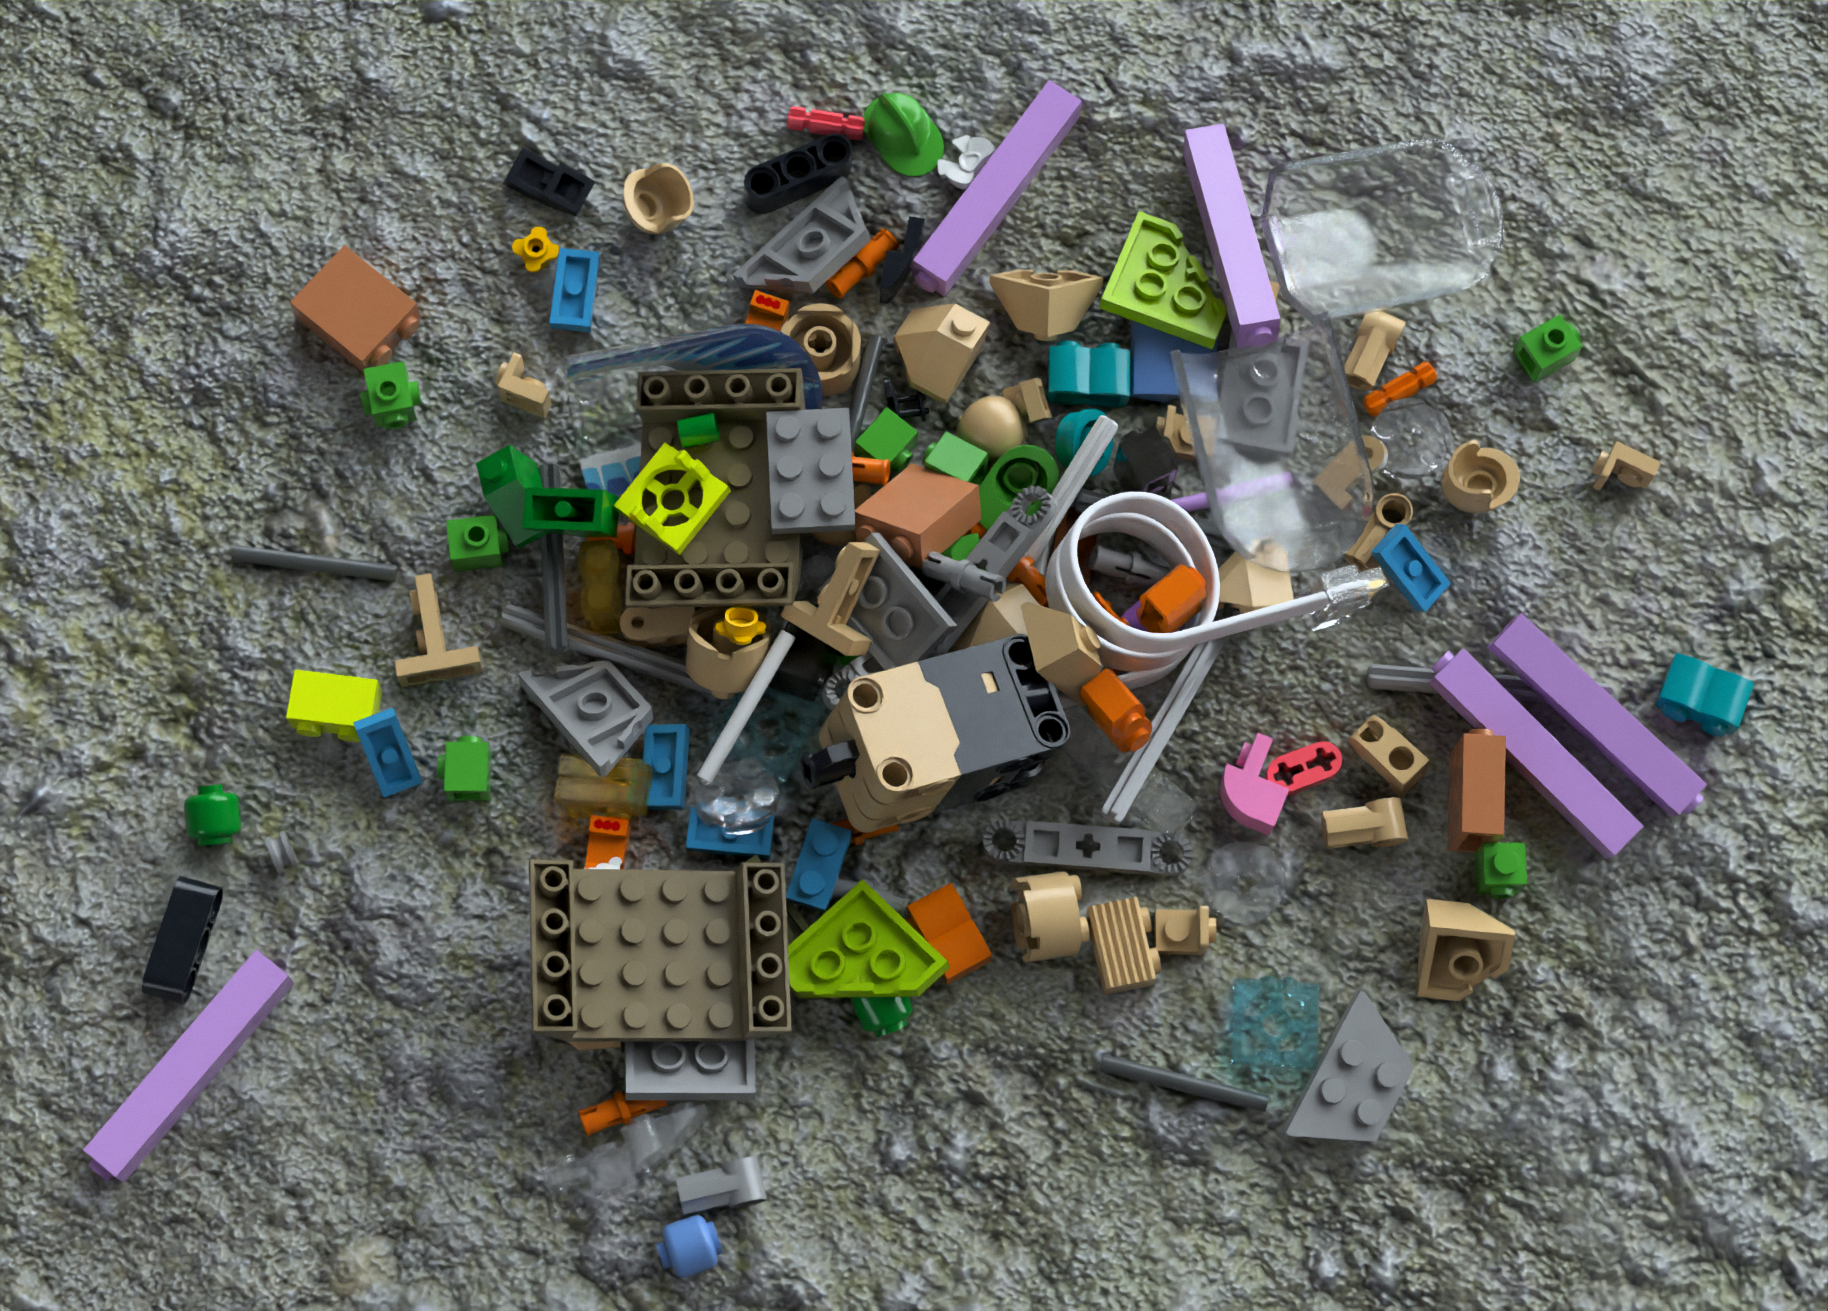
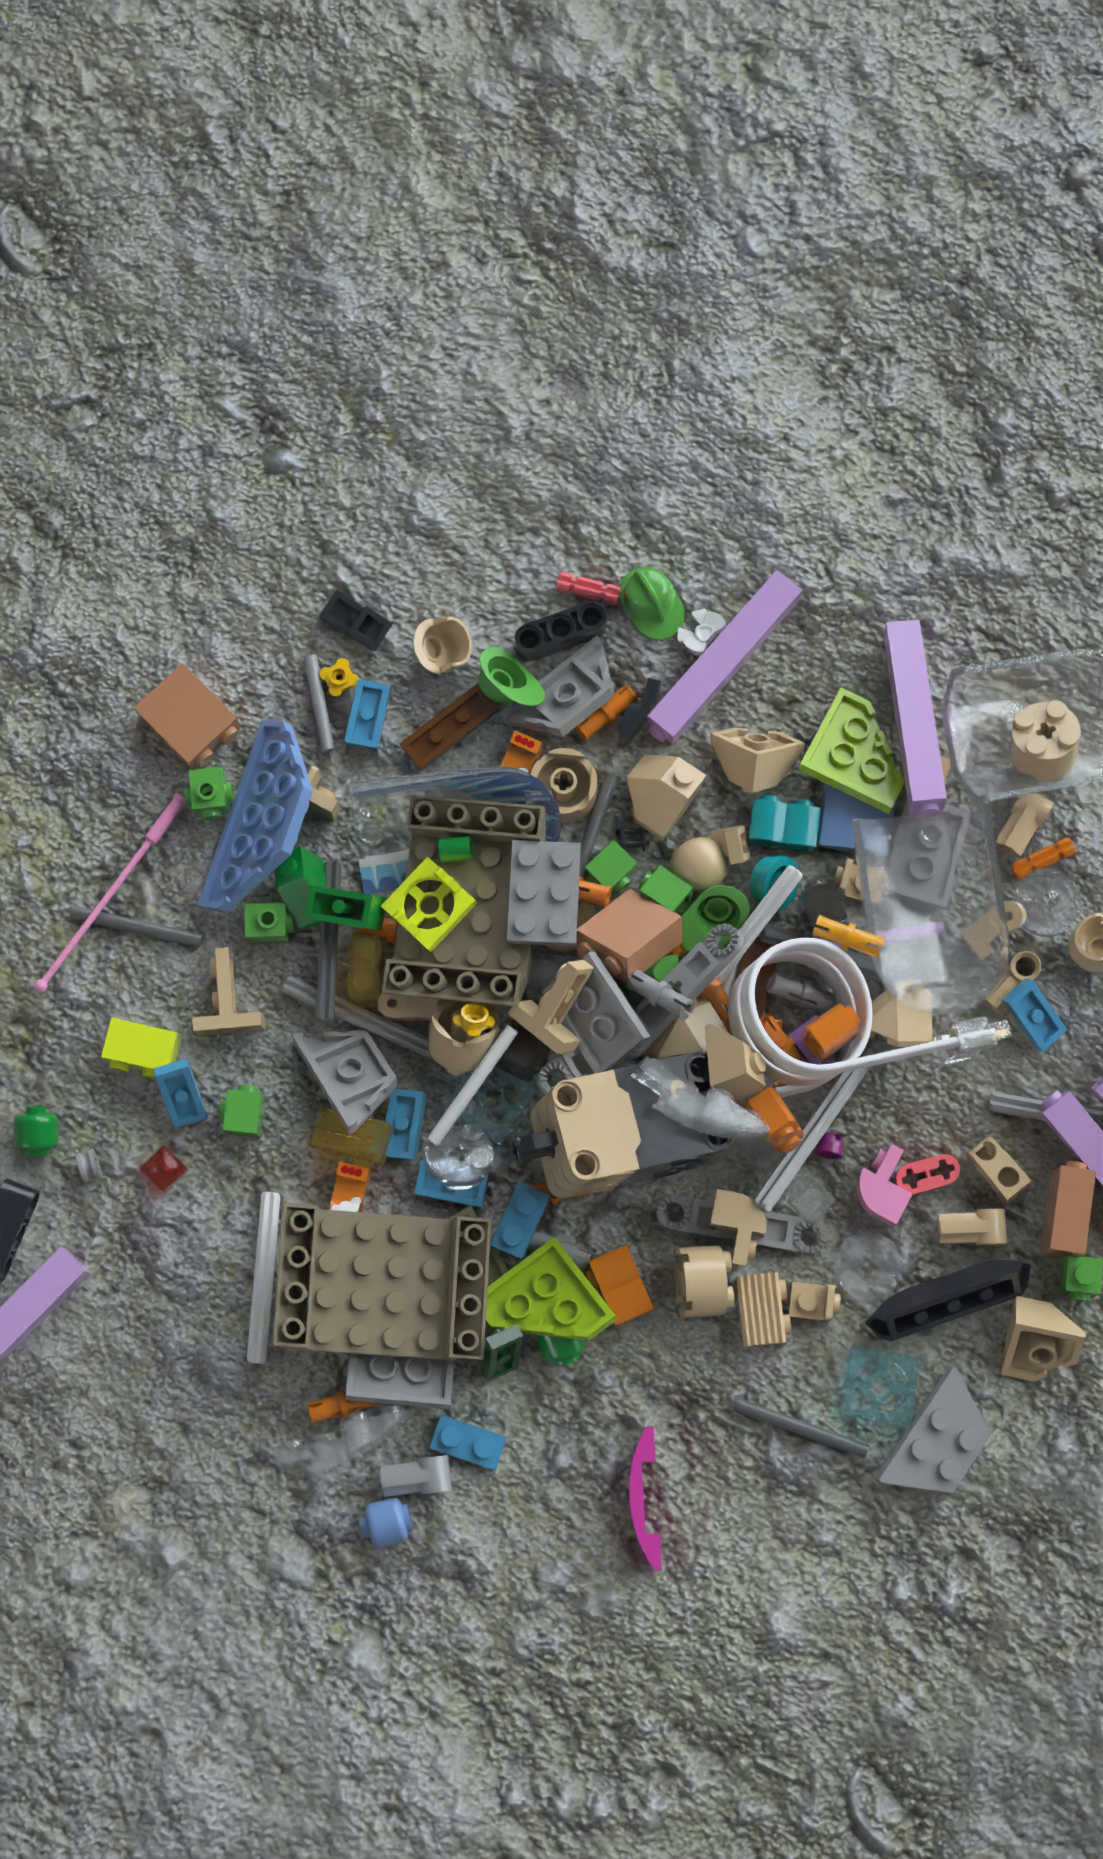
camera: 15 degrees right, 5 degrees up
none -> bright pink piece [34,793,186,993]
none -> clear red tile [139,1145,189,1194]
none -> medium blue plate [197,720,313,913]
none -> white axle [247,1192,280,1364]
none -> light grey bar [304,654,335,753]
none -> reddish brown plate [400,683,499,771]
none -> dark azure plate [430,1415,507,1470]
none -> bright green piece [478,647,545,706]
none -> dark green plate [481,1324,523,1382]
none -> dark pink slope [629,1426,662,1570]
none -> clear slope [631,1057,770,1140]
none -> tan brick [710,1189,766,1268]
none -> light orange pin [812,915,885,959]
none -> magenta hinge [815,1131,844,1160]
none -> black brick [865,1260,1031,1341]
none -> tan brick [1010,700,1081,781]

